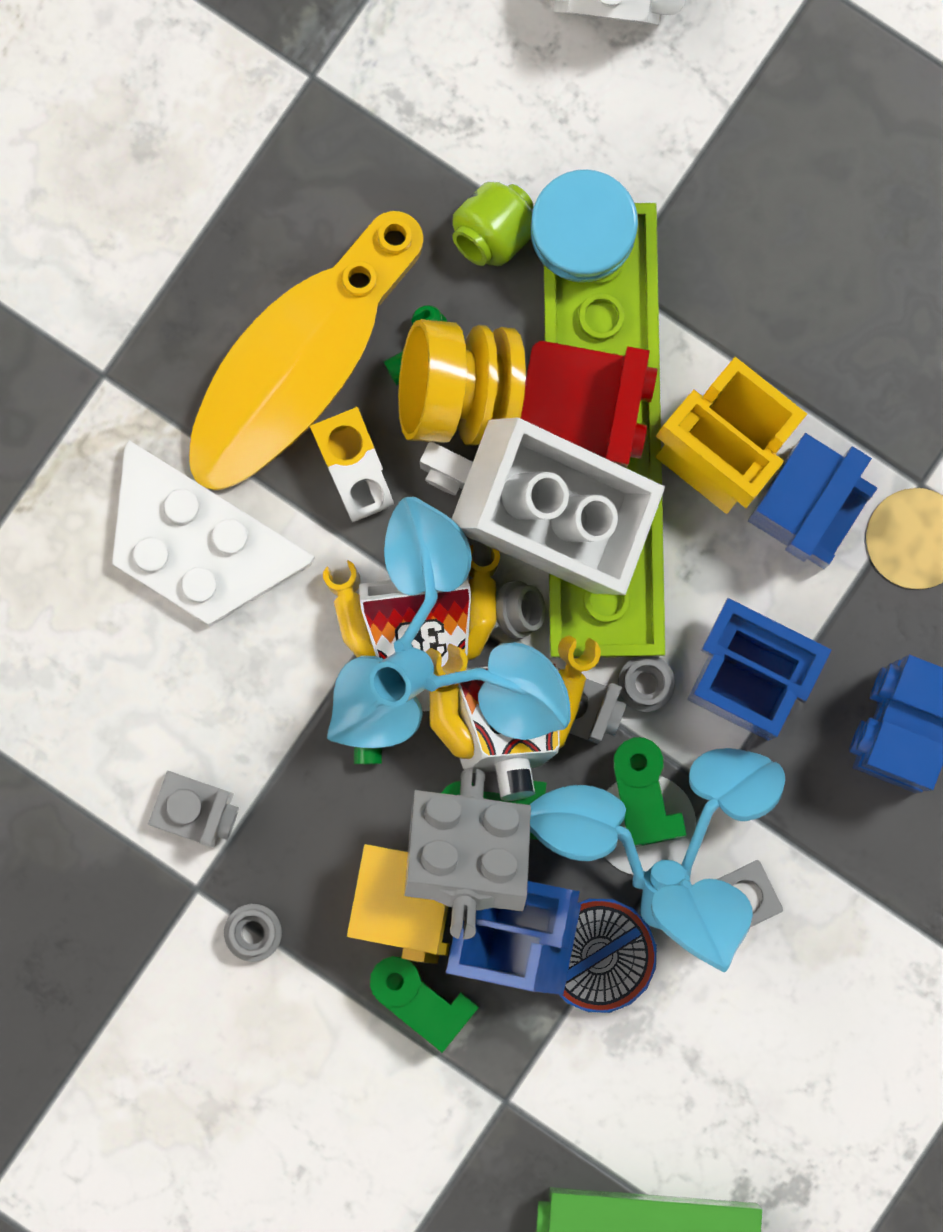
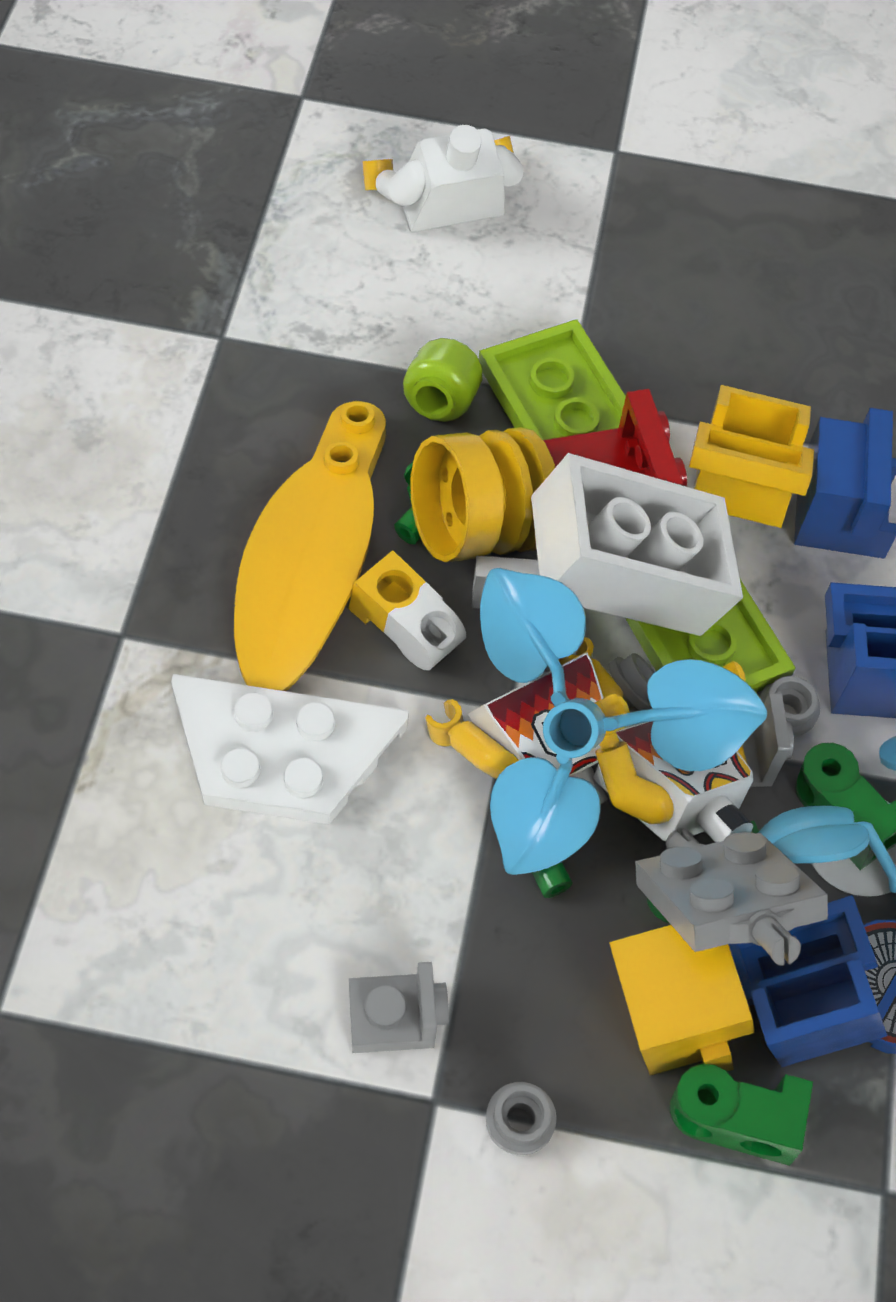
camera: 25 degrees left, 25 degrees down
medium azure head [531,170,638,282] -> none

